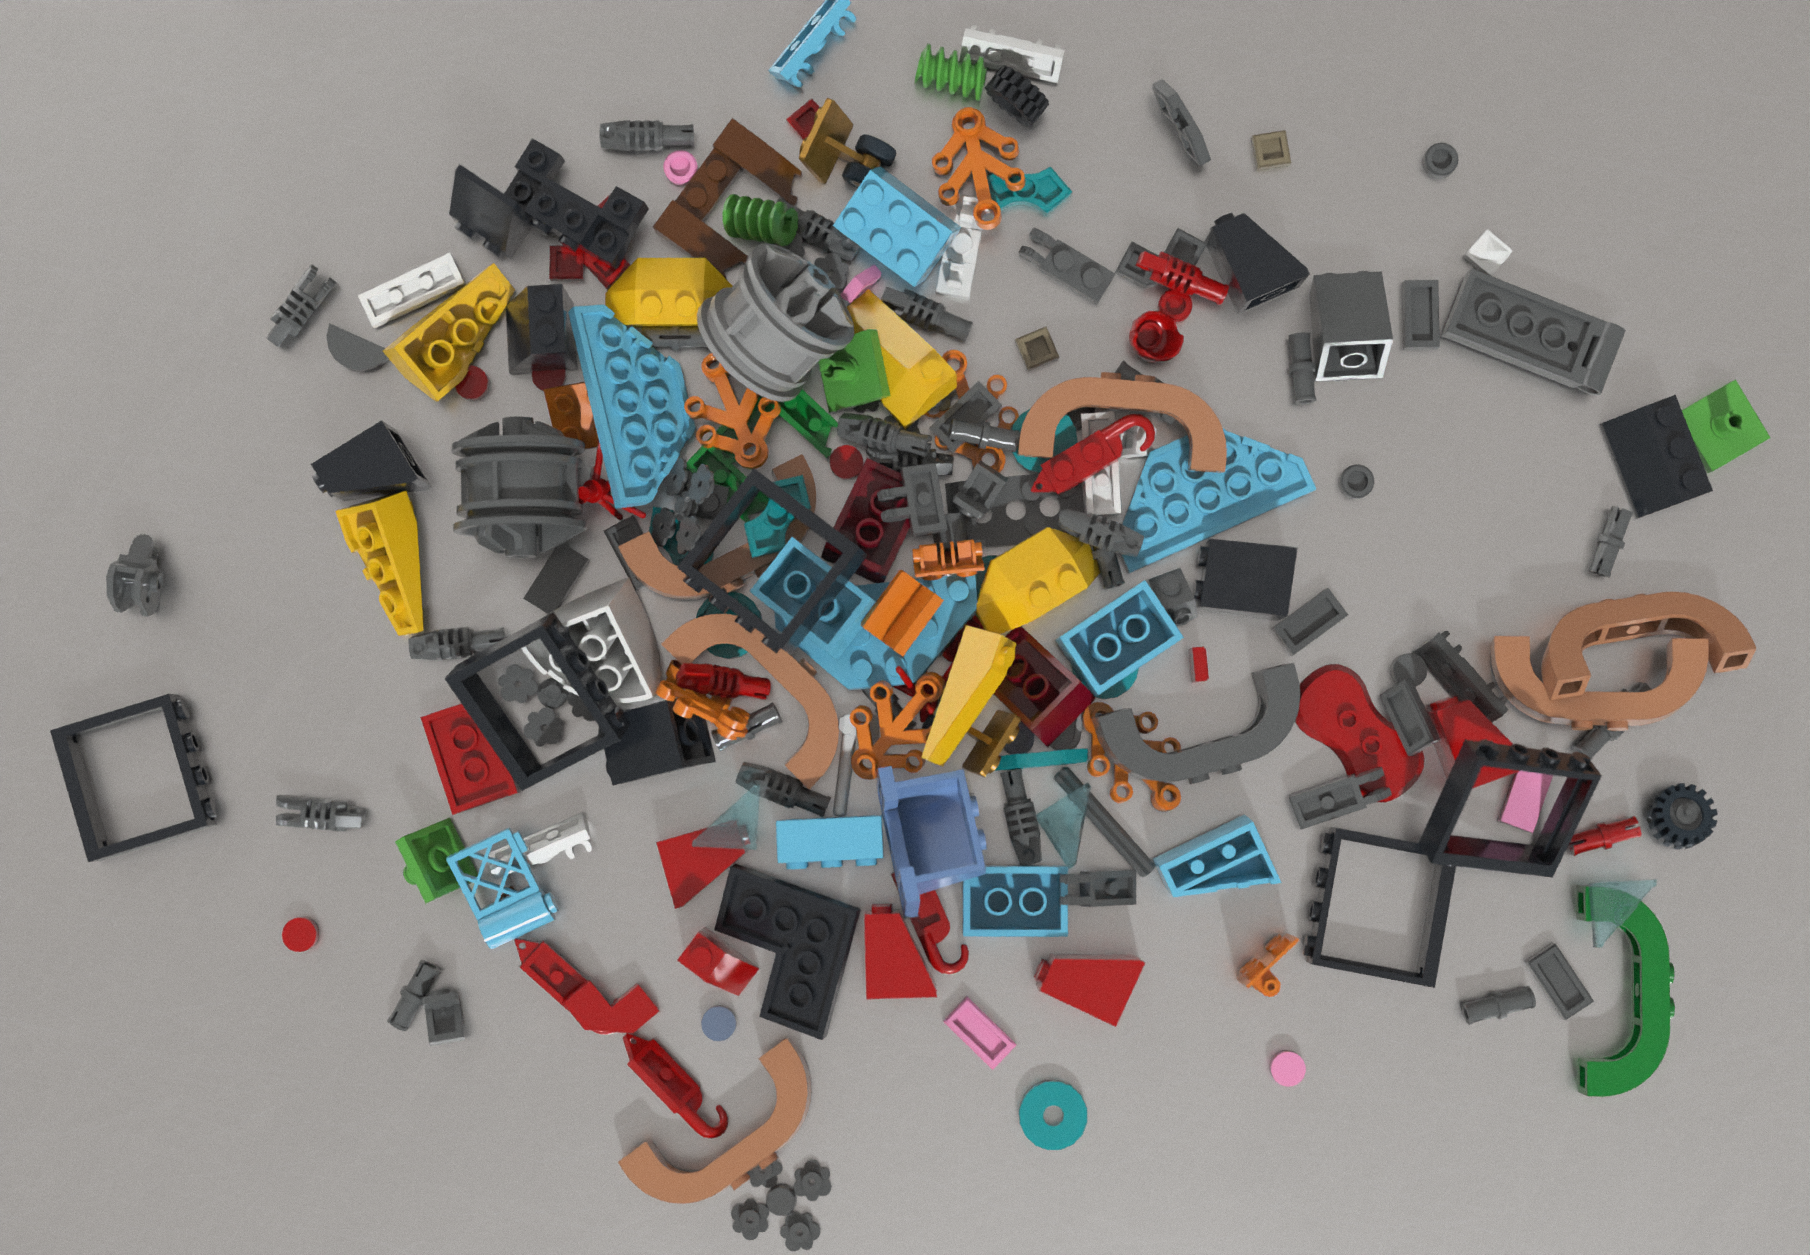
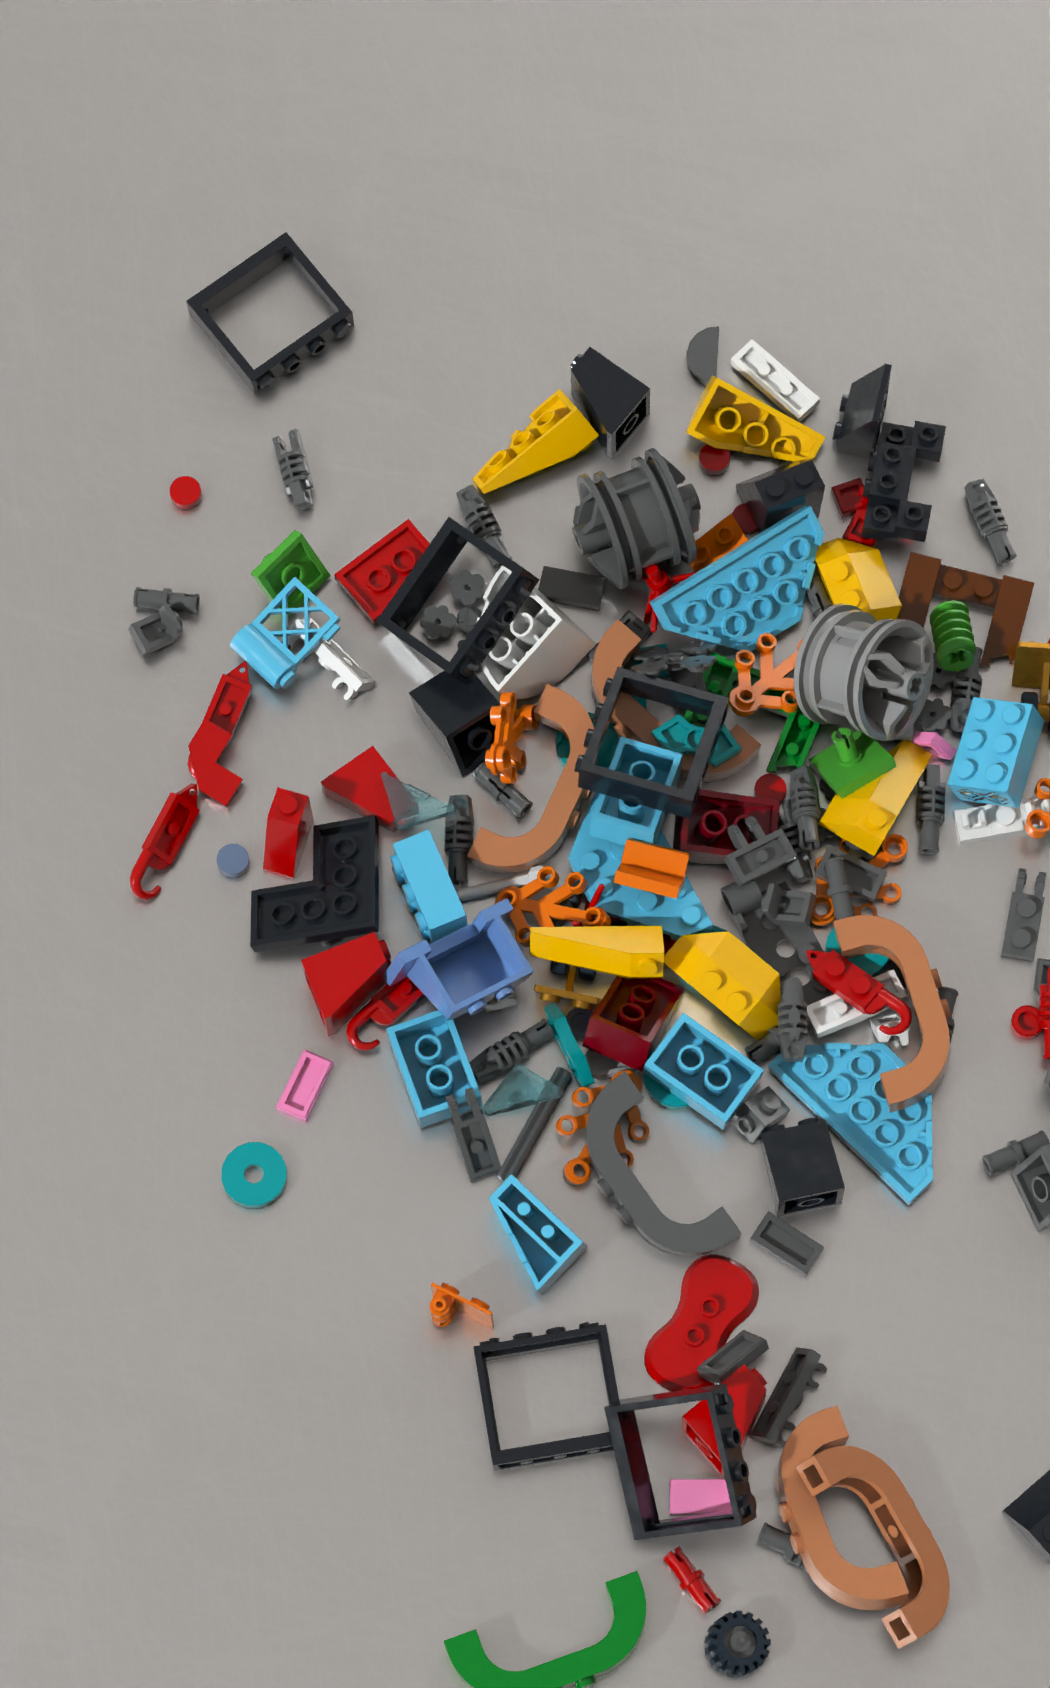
camera: 70 degrees right, 15 degrees down
dark grey hinge [106,534,163,617] -> none
dark grey hinge [267,264,337,347] -> none
nougat arch [618,1038,812,1204] -> none
bright pink tile [663,150,698,186] -> none
red hinge [676,663,771,700] -> none
dark grey plant [731,1160,831,1251] -> none
orange hinge [912,539,984,580] -> none
dark tan tile [1015,326,1059,372] -> none
red slope [1033,954,1145,1027] -> none
red hair [1129,311,1184,363] -> none
red tile [1188,646,1209,683] -> none
bright pink tile [1269,1050,1306,1087] -> none
dark grey hinge [1289,767,1392,829] -> none
dark grey tile [1338,464,1374,499] -> none
dark grey tile [1391,653,1427,687] -> none
dark grey pin [1462,986,1536,1025] -> none
dark grey tile [1524,943,1594,1020] -> none
dark grey pin [1589,506,1634,578] -> none
clear light blue tile [1589,879,1657,948] -> none

